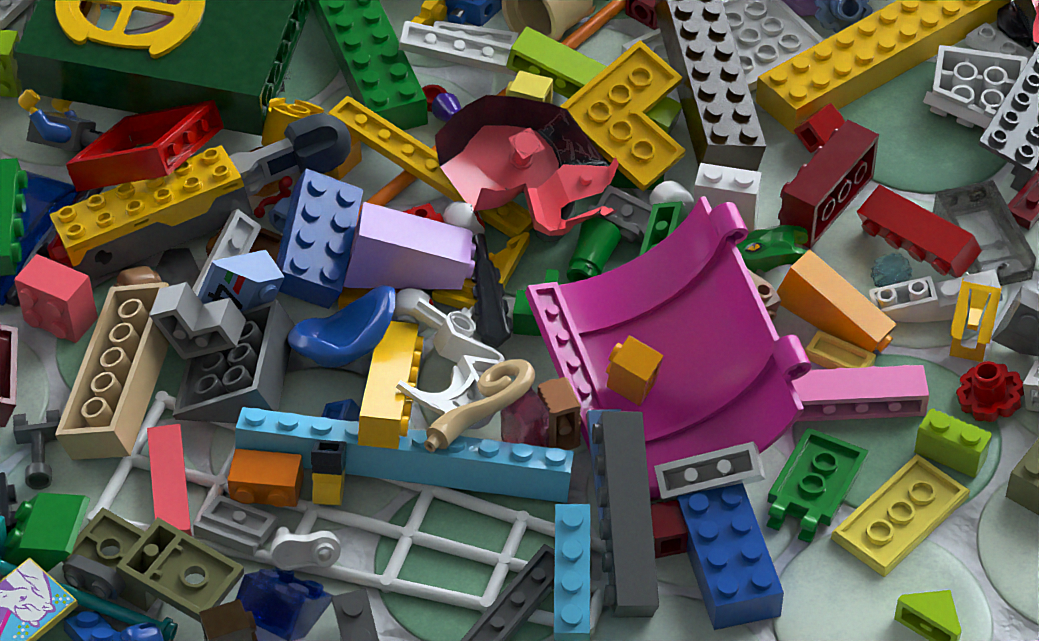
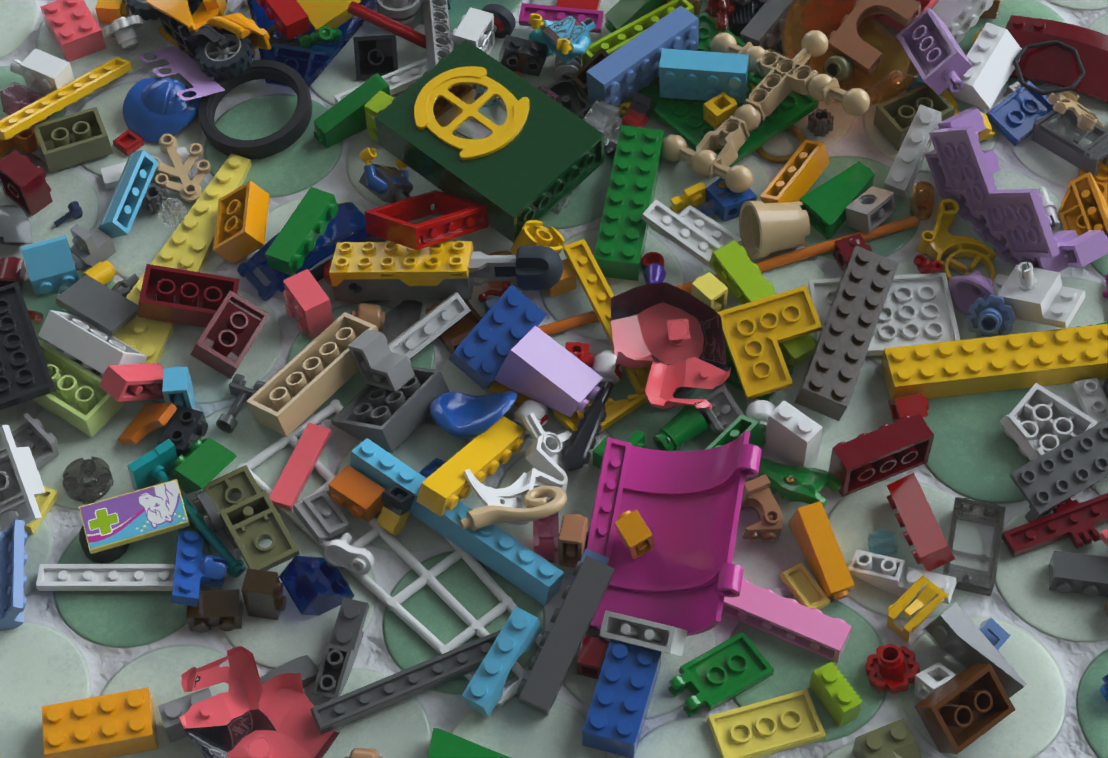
camera: 30 degrees right, 5 degrees up
medium blue slope [197,250,284,312] -> none

